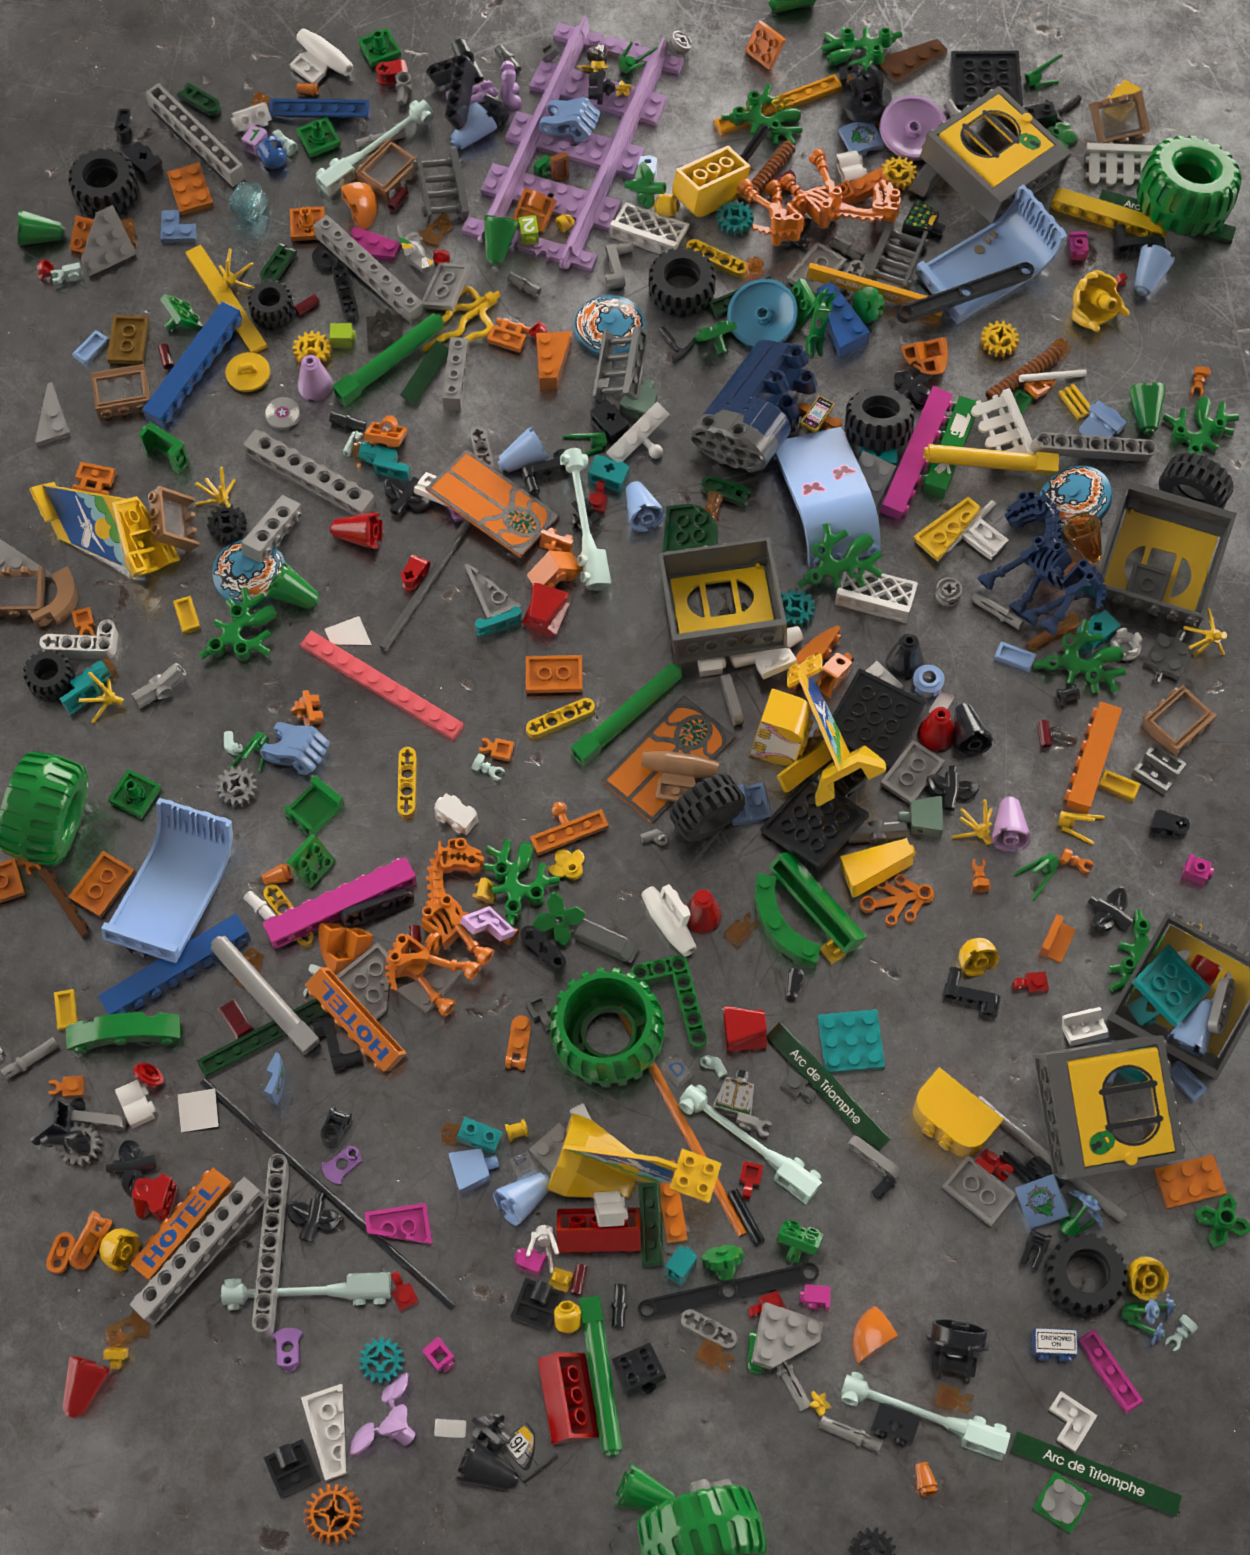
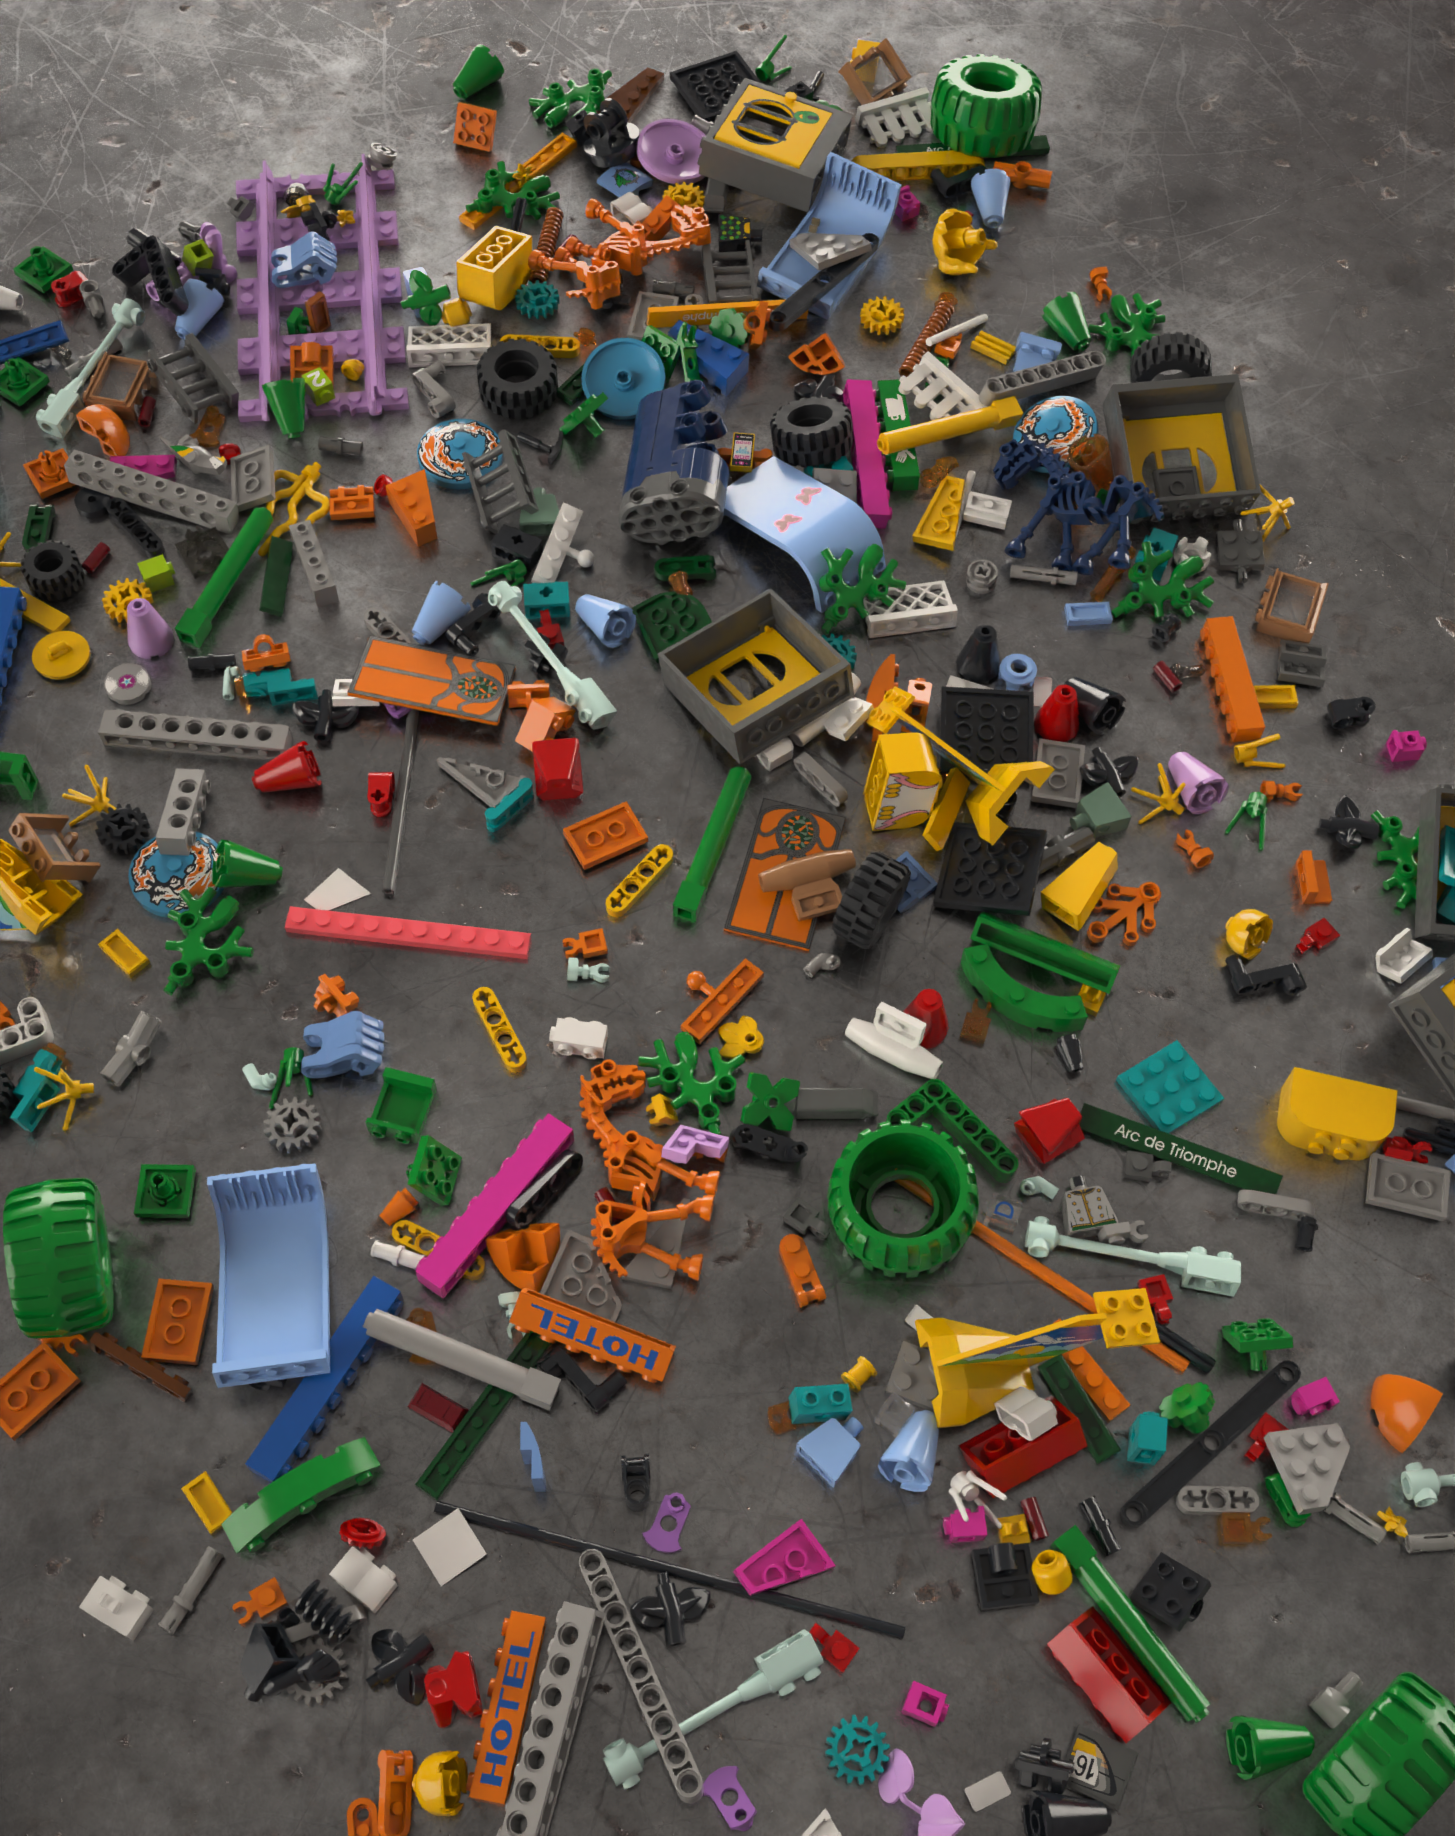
camera: 30 degrees left, 5 degrees down
none -> lime brick [182,239,214,277]
none -> black piece [295,1579,360,1647]
none -> orange plate [743,301,771,350]
none -> light grey plate [789,233,872,270]
none -> clear orange piece [920,456,959,488]
none -> orange piece [993,161,1052,189]

